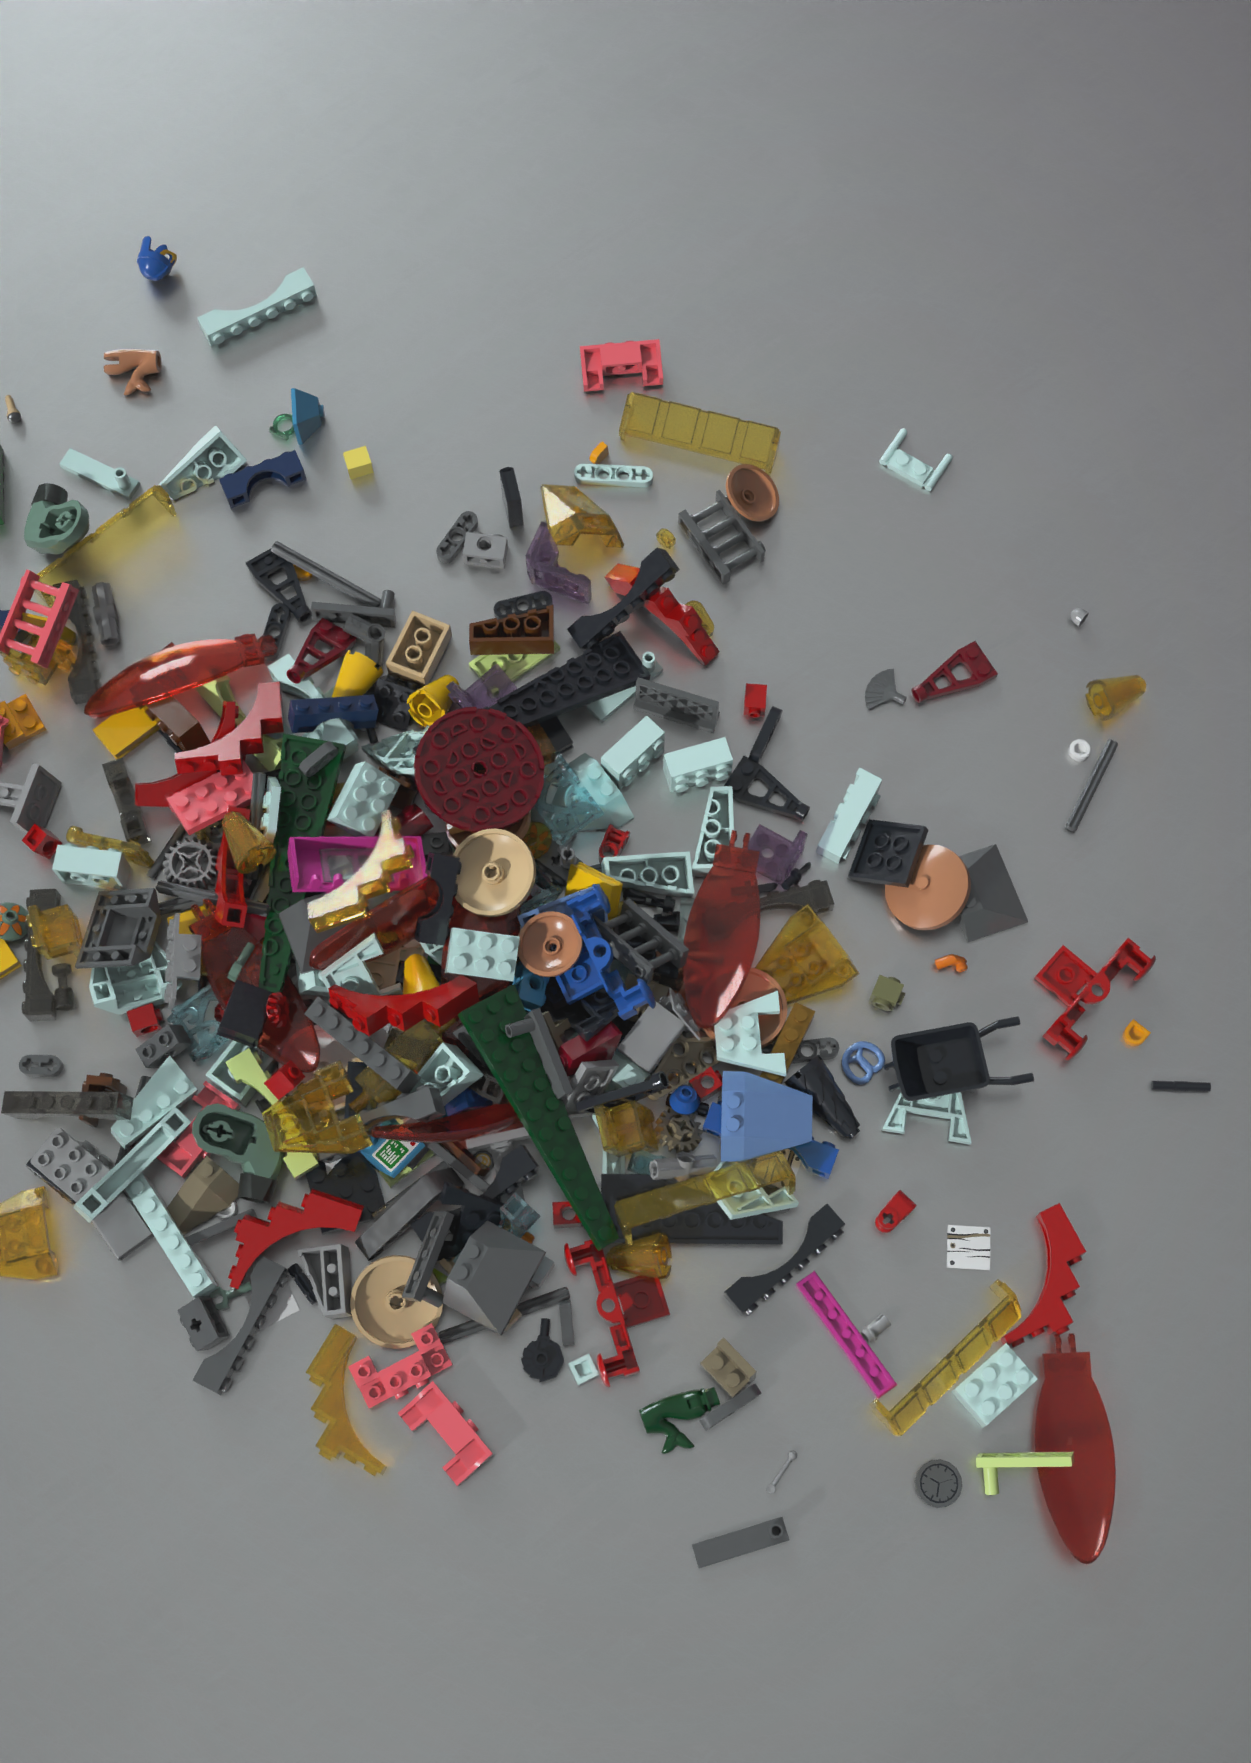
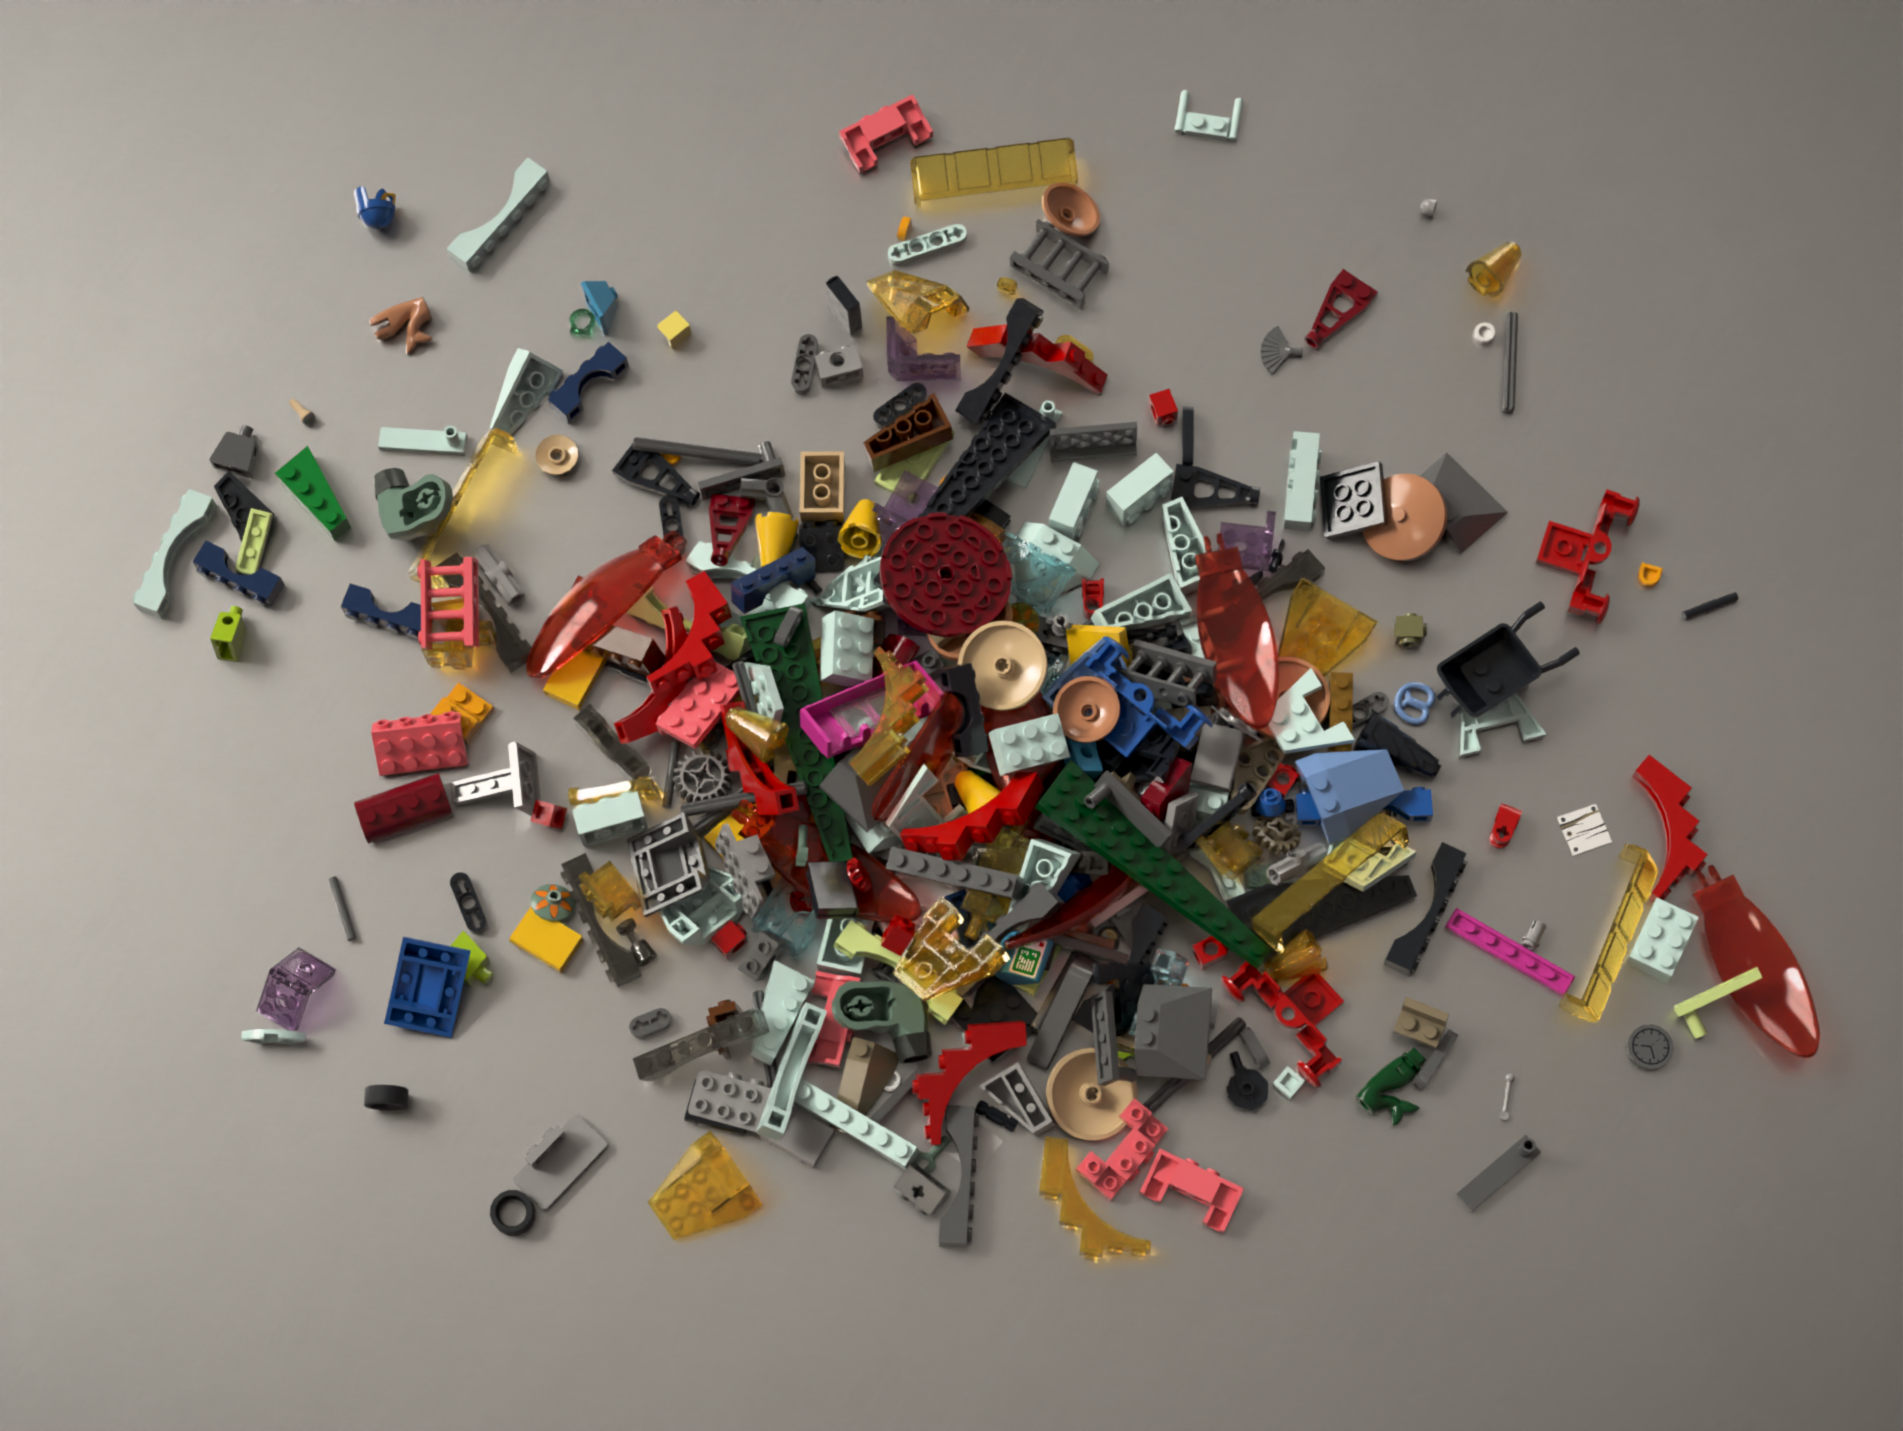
camera: 20 degrees left, 0 degrees up
orange arm [934,954,968,972] -> none
none -> tan dish [536,435,578,475]

